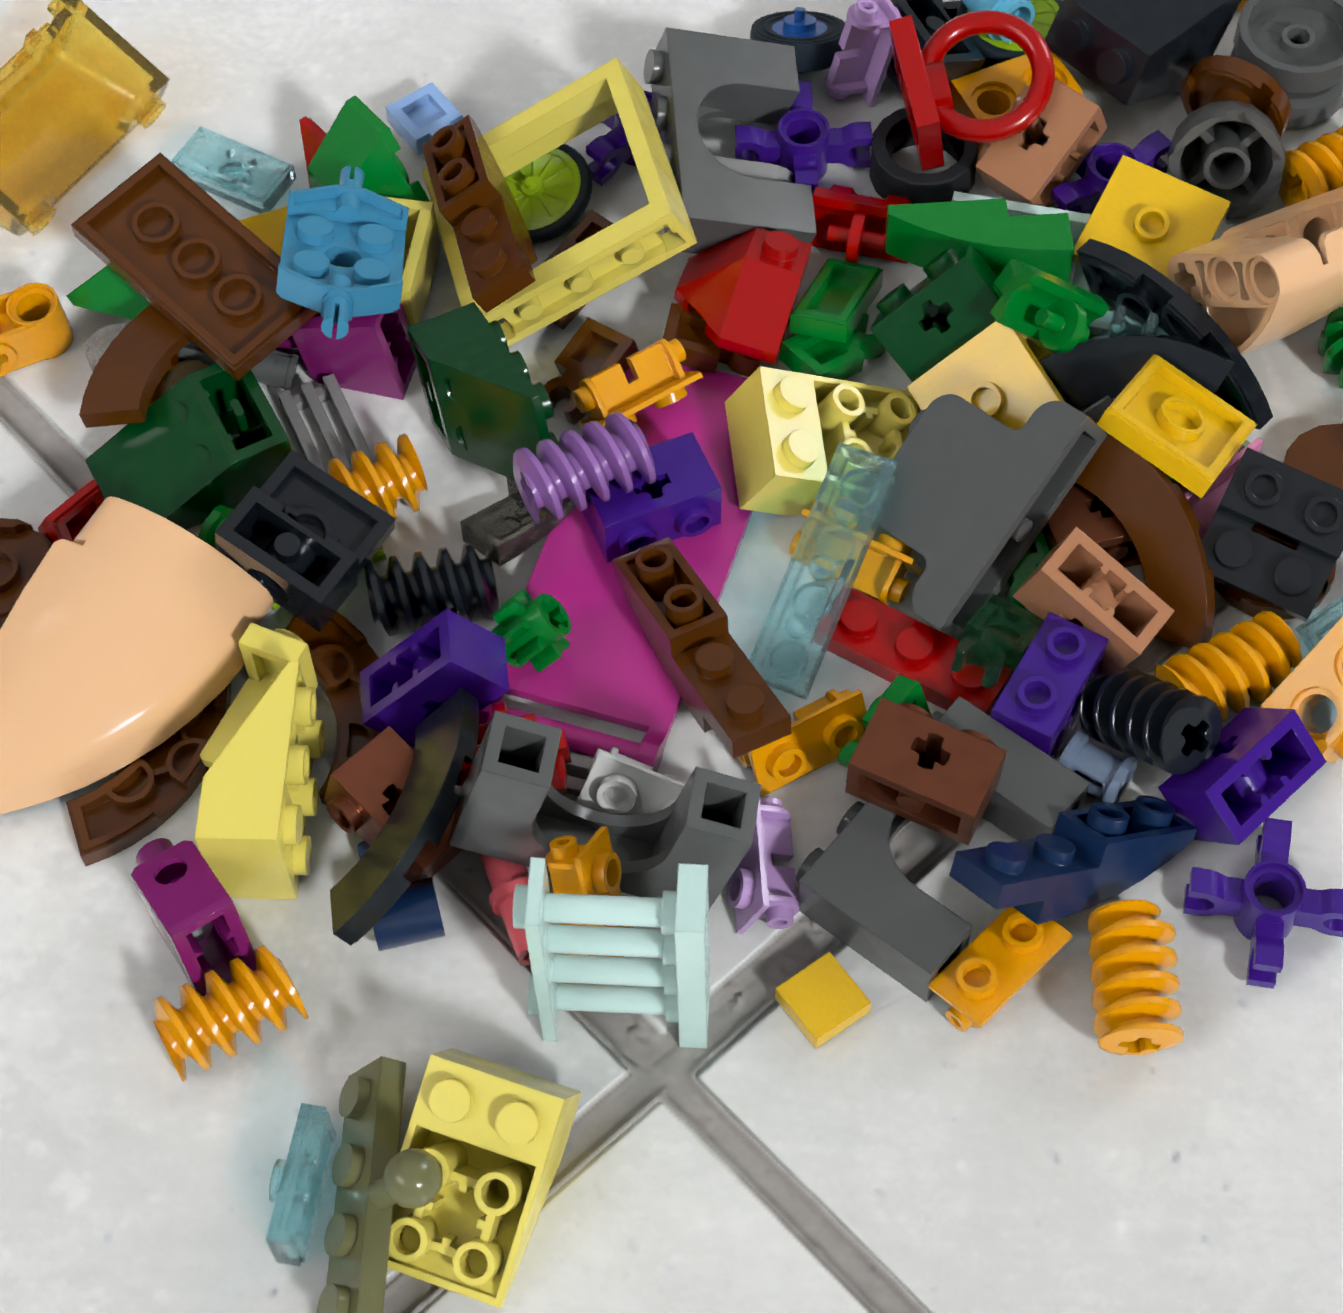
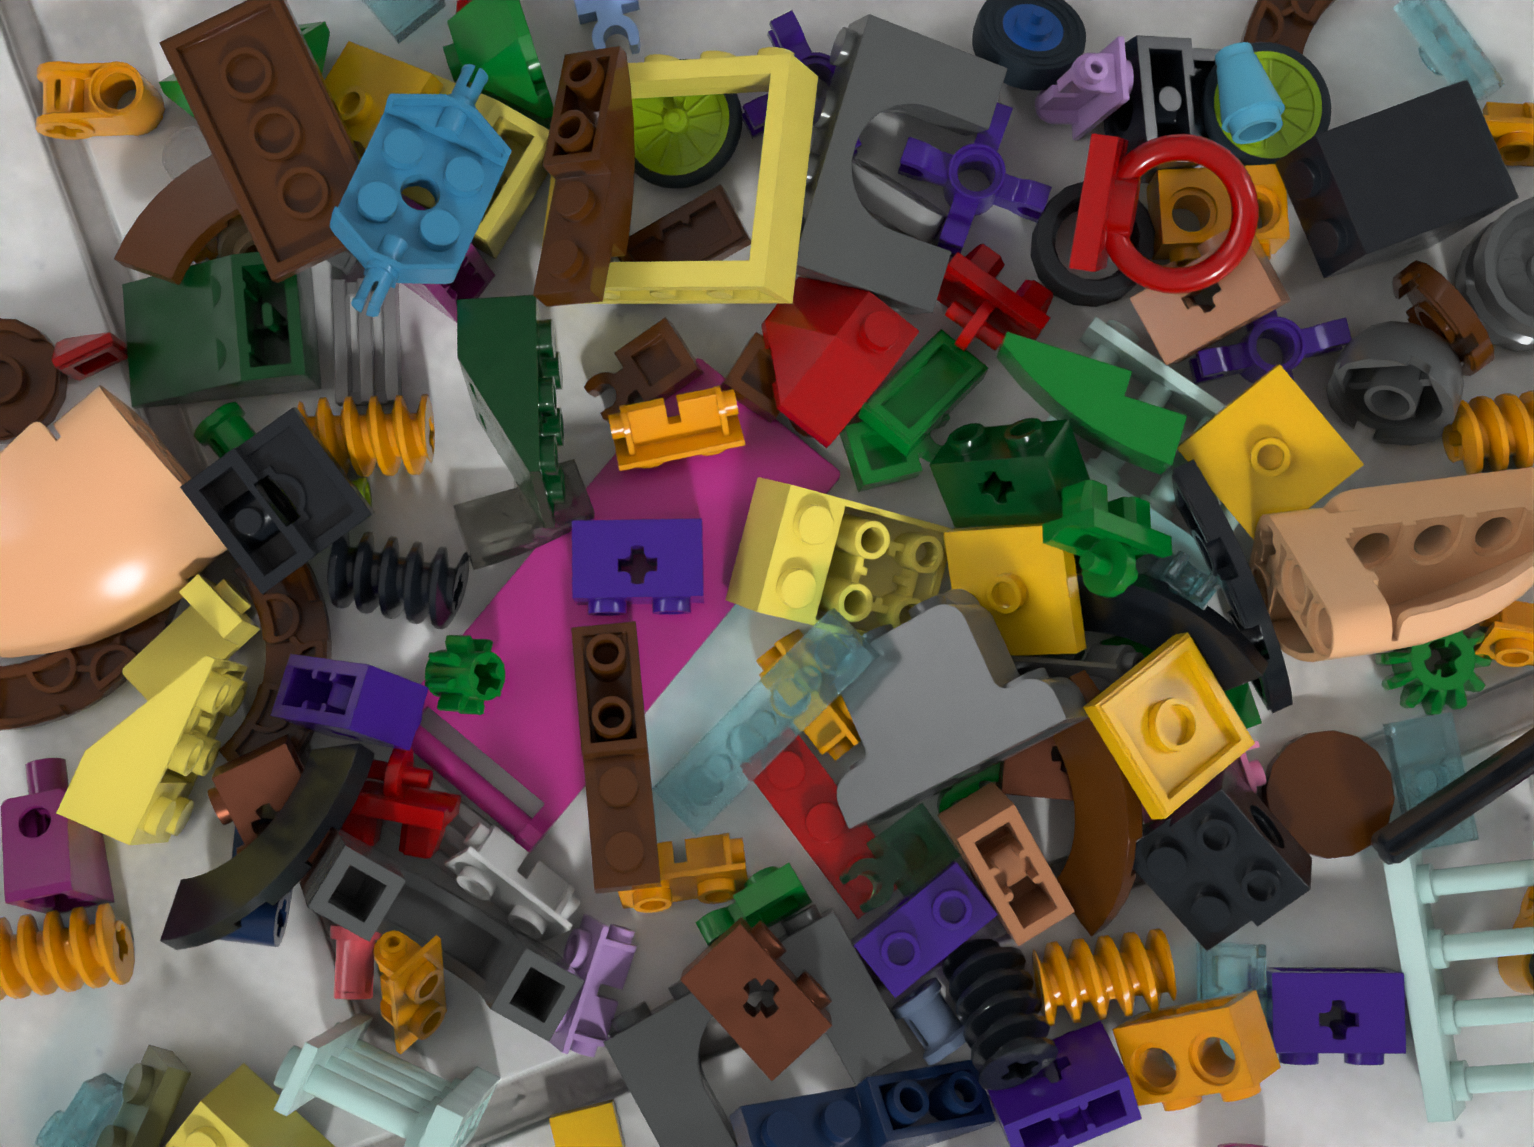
camera: 20 degrees right, 25 degrees up
medium lavender piece [513,412,656,525] -> none

